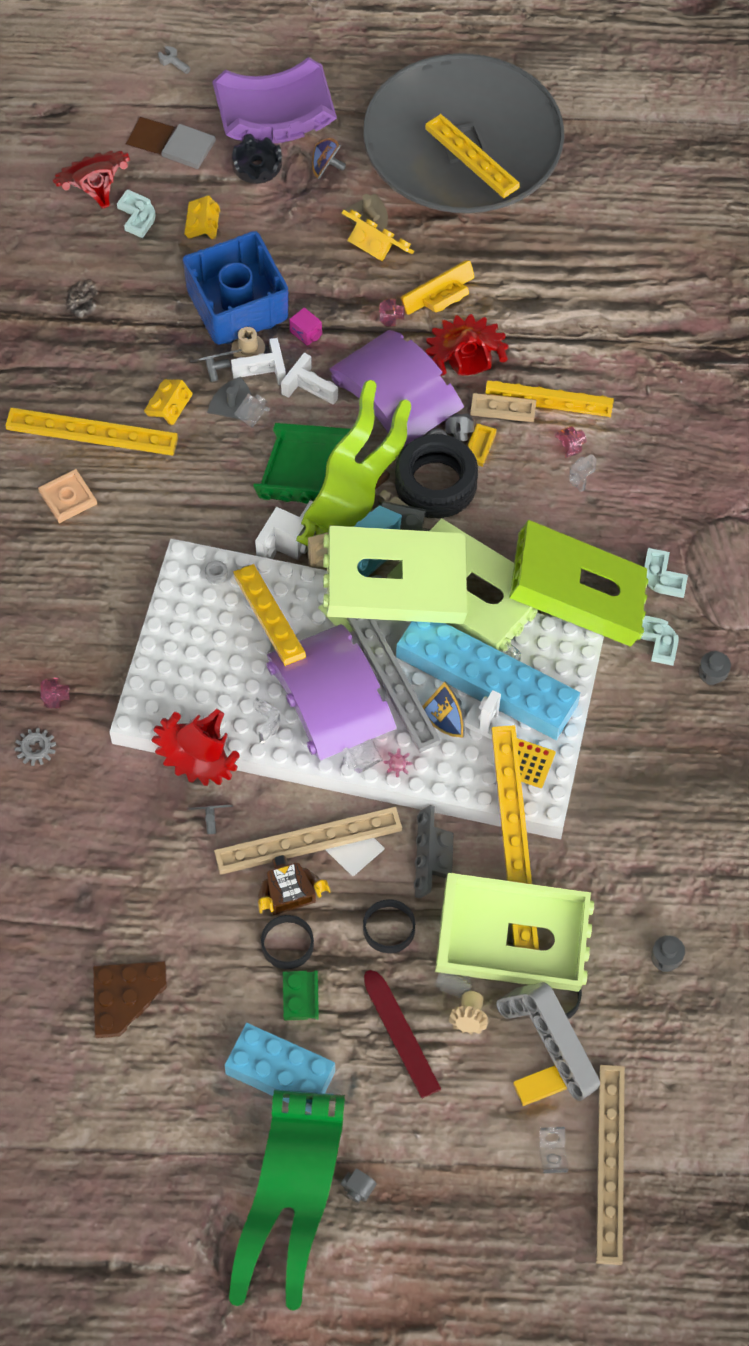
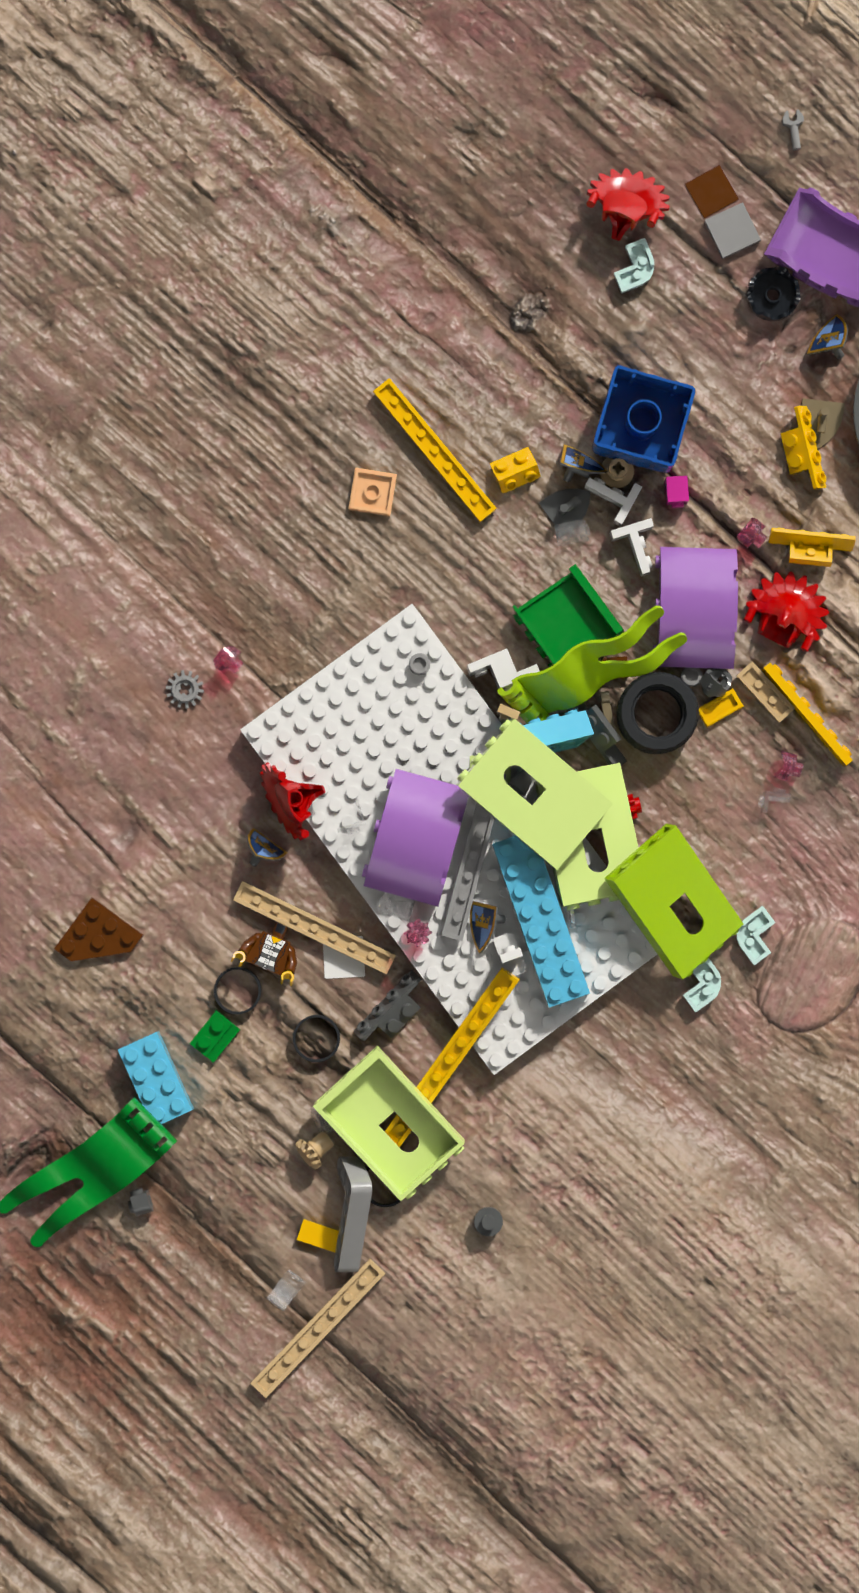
camera: 40 degrees right, 25 degrees up
yellow bracket [184,195,220,239] -> none
yellow plate [233,564,306,666] -> none
dark red piece [364,970,441,1099] -> none
yellow sticker [517,738,556,788] -> none
dark grey piece [699,651,731,685] -> none

